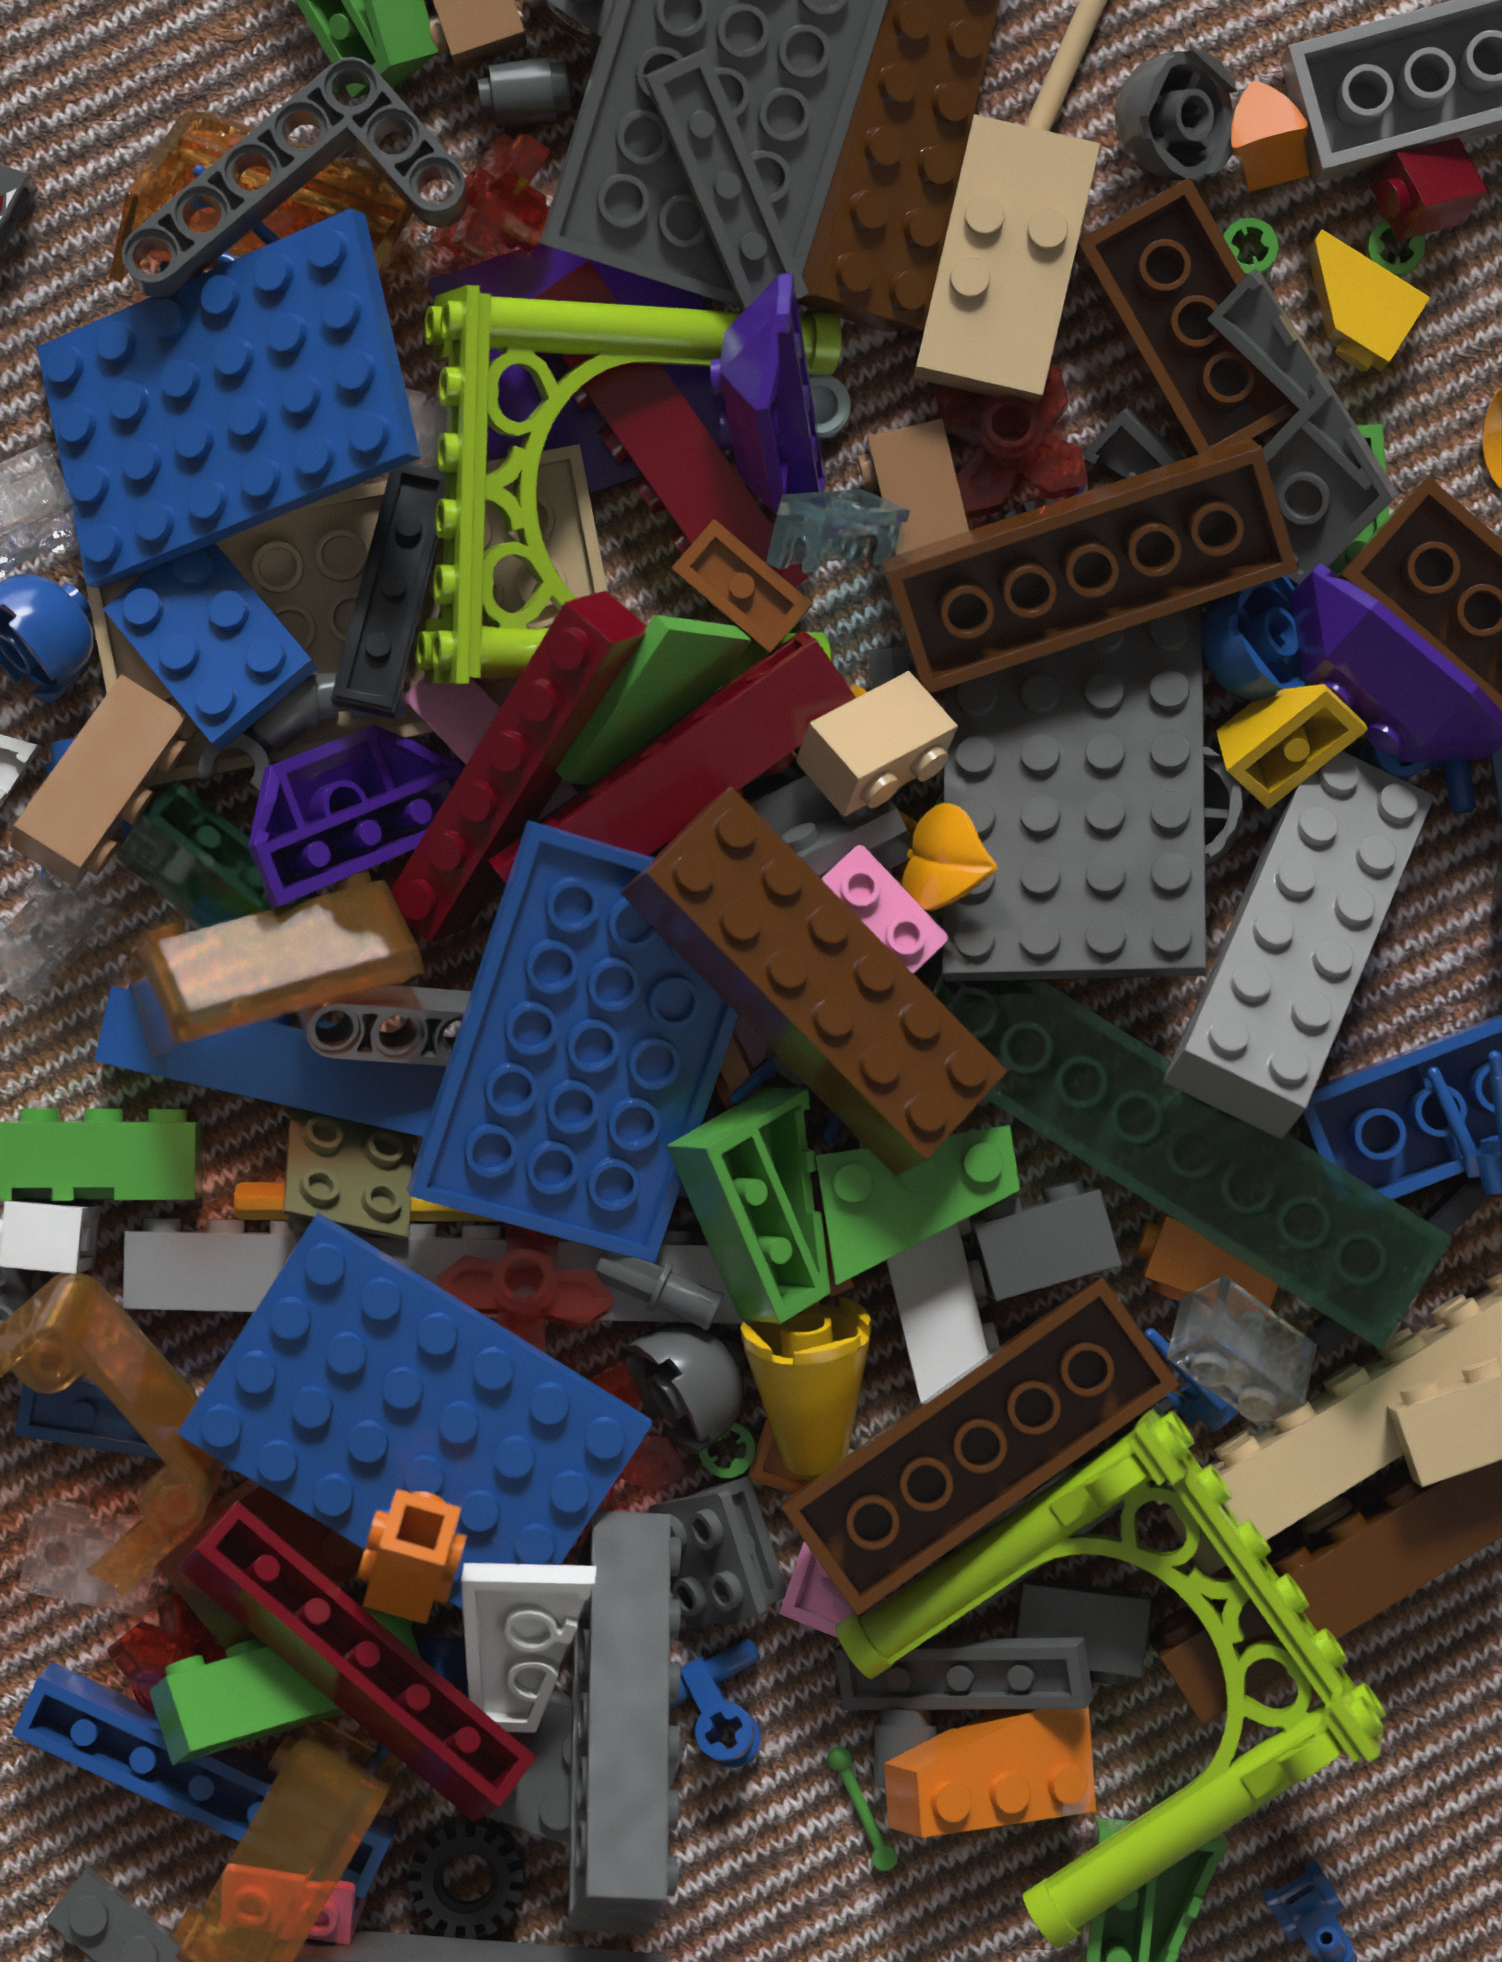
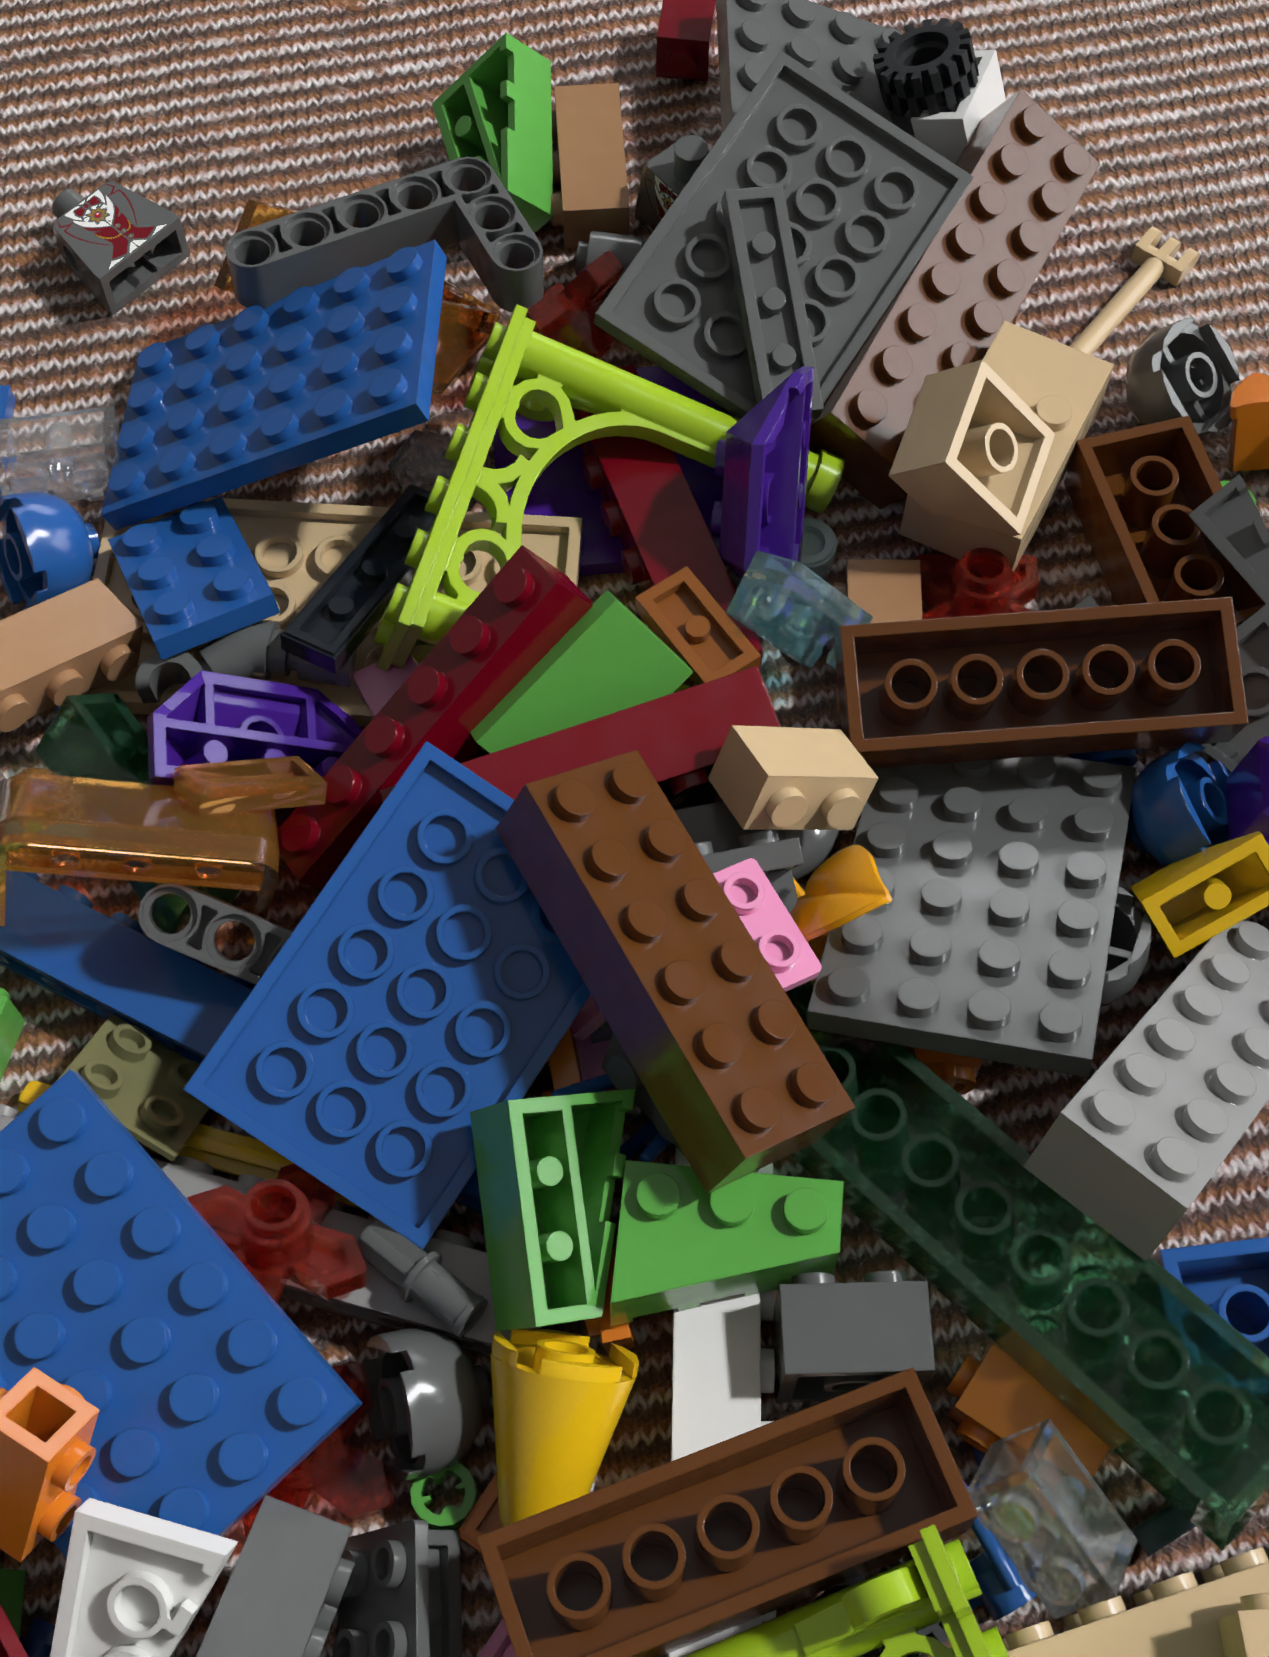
camera: 10 degrees right, 25 degrees down
none -> clear orange tile [173,756,327,816]
none -> tan slope [888,359,1055,537]

